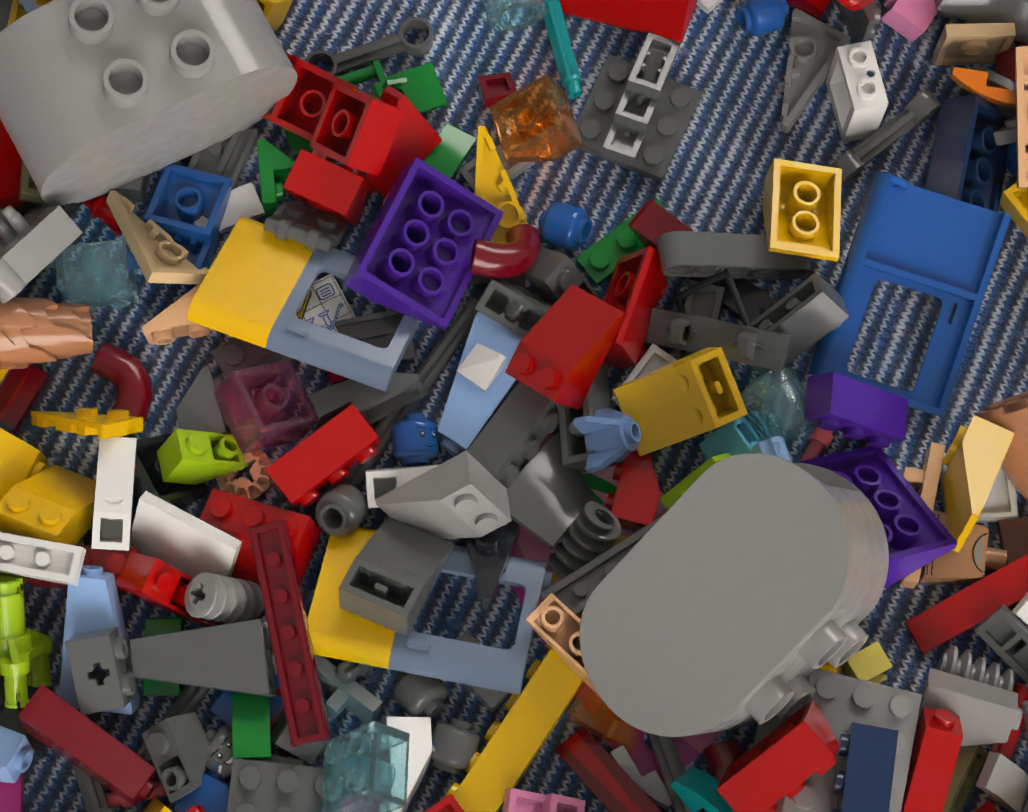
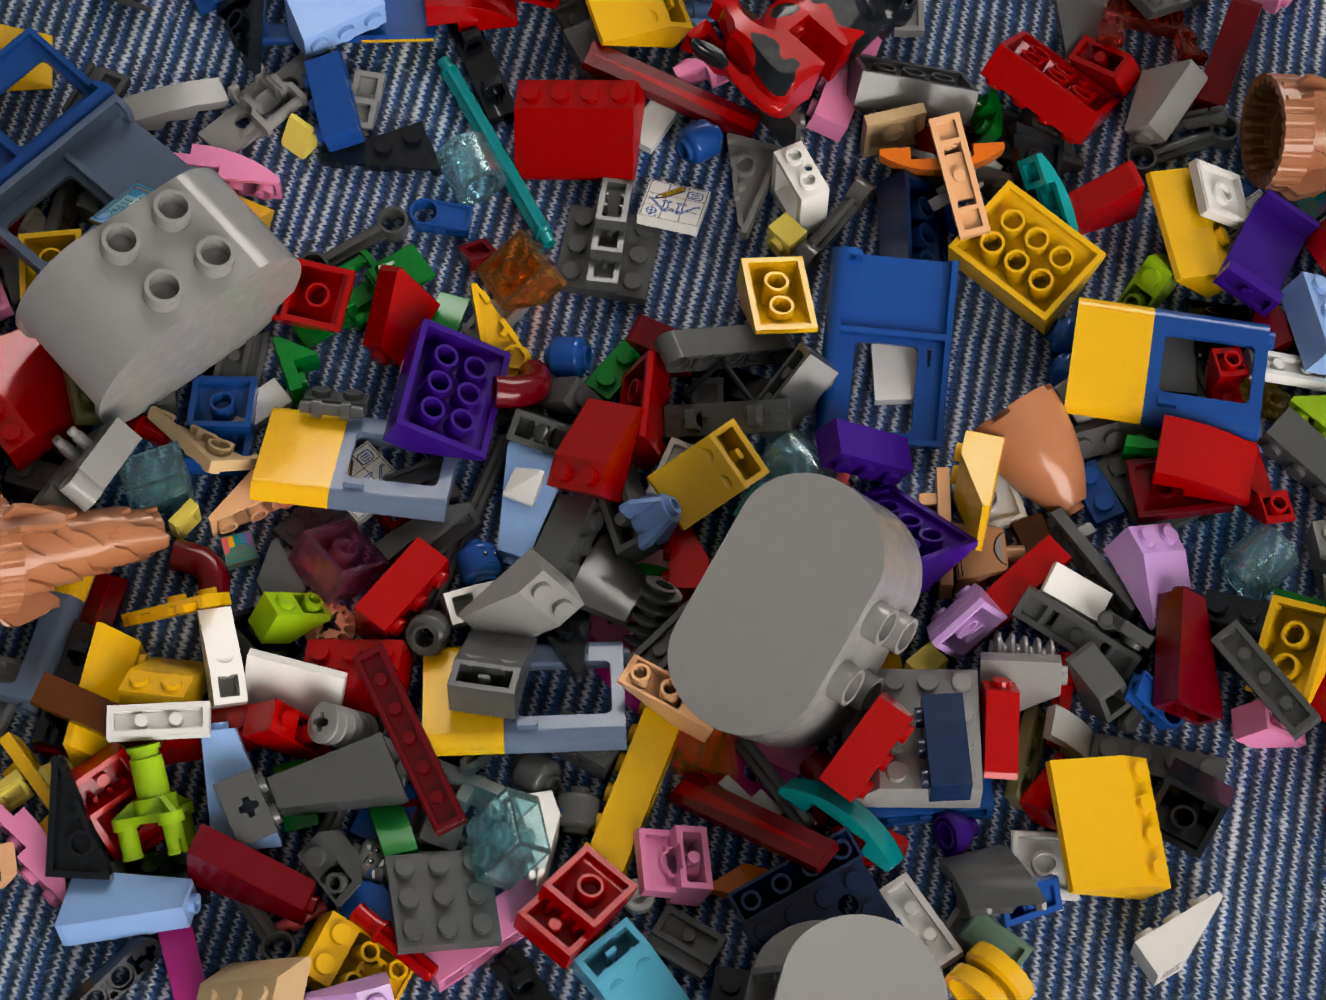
camera: 15 degrees left, 10 degrees down
red slope [283,149,369,228] -> none
red brick [309,81,405,177] -> none
none -> light yellow tile [168,498,202,540]
none -> tile [219,530,260,571]
none -> blue piece [409,198,474,239]
none -> white tile [636,179,711,236]
none -> light yellow plate [767,212,807,257]
none -> white tile [870,344,931,405]
none -> lavender slope [926,583,1007,661]

